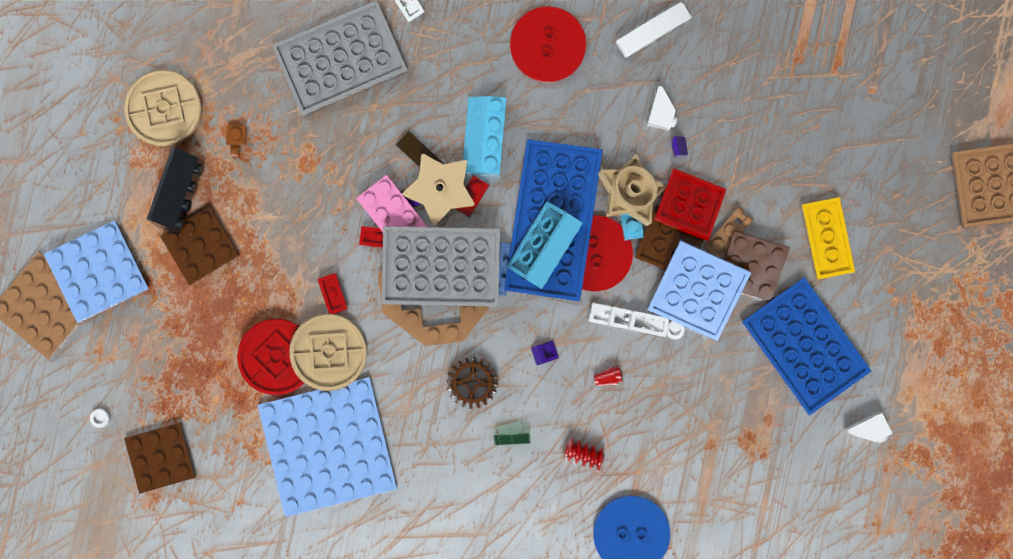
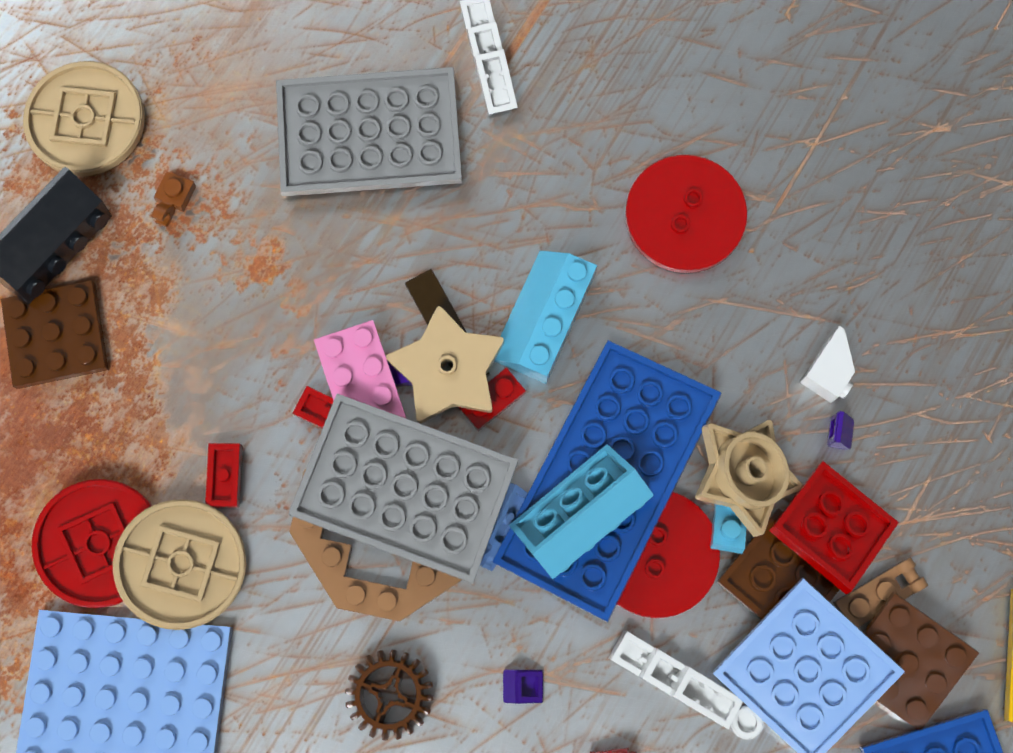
camera: 20 degrees right, 10 degrees down
white slope [616,2,692,58] -> none

